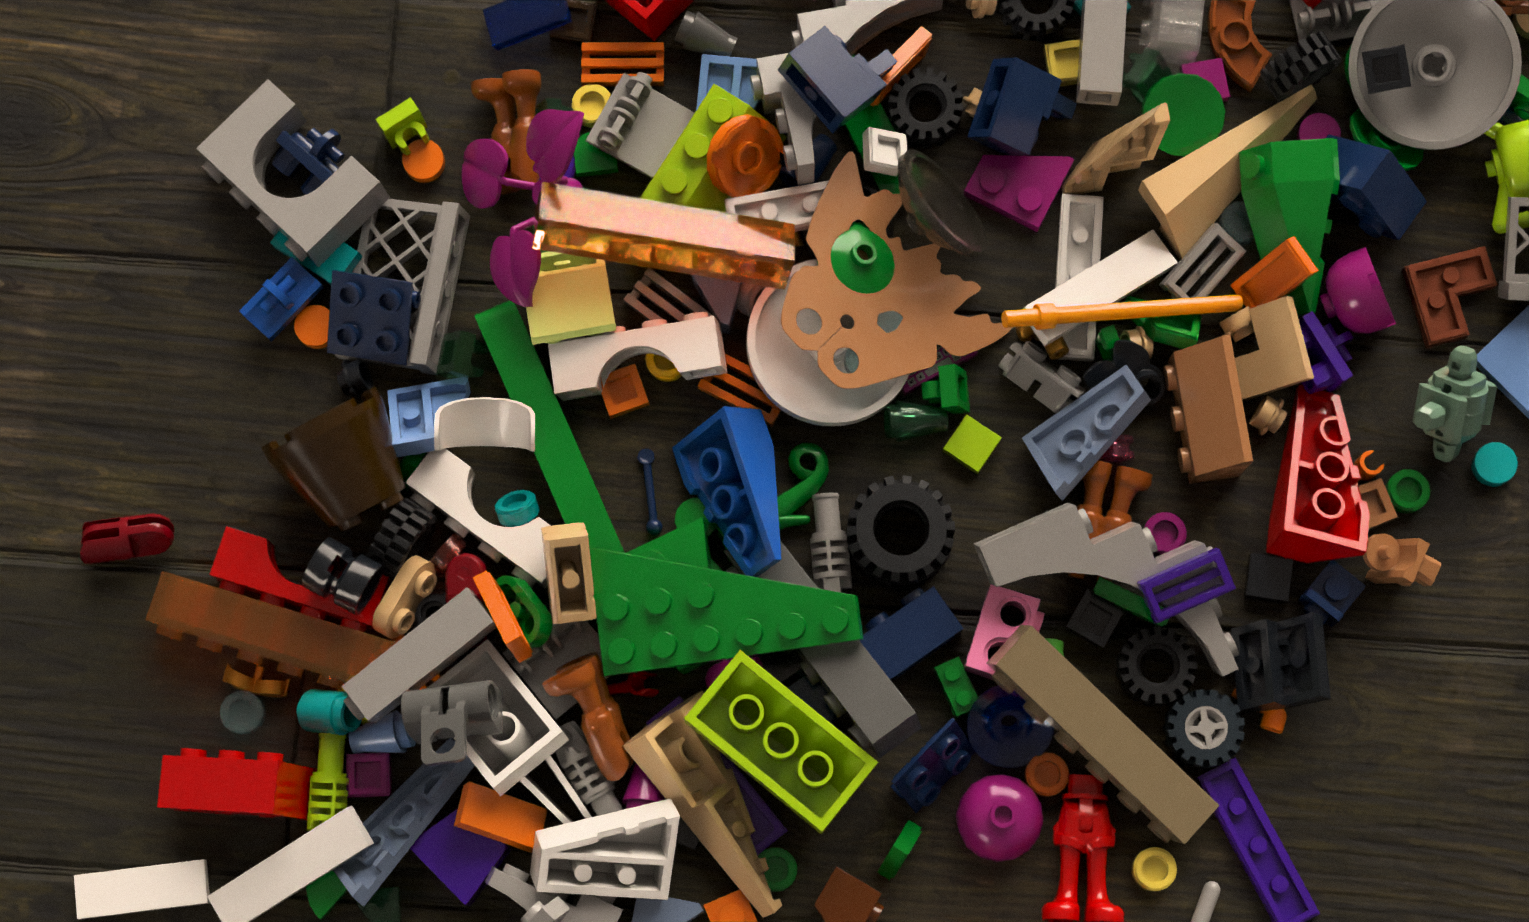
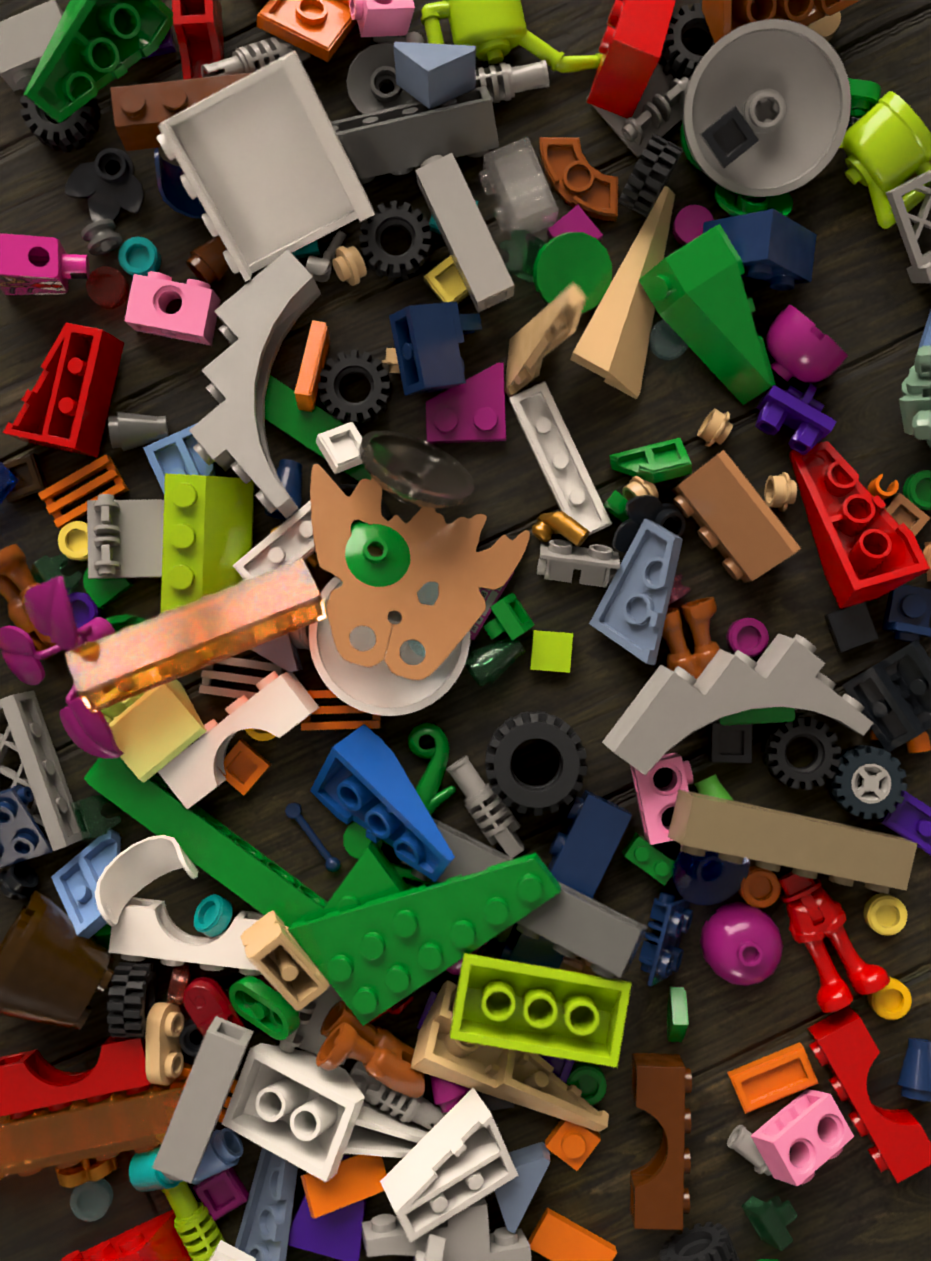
camera: 30 degrees left, 10 degrees up
black wheel [302,537,384,616] -> none
dark grey piece [401,680,503,766] -> none
orange tile [473,571,533,663] -> none
orange tile [707,114,784,197] -> none
hinge [778,26,898,134] -> none
light orange bar [1001,294,1243,330] -> none
white tile [1023,230,1177,346] -> none
dark purple tile [1137,548,1236,624] -> none
light grey tile [1159,223,1246,299] -> none
orange tile [1230,236,1319,309] -> none
tan tile [1235,296,1314,401] -> none
copper tile [1402,246,1497,348] -> none

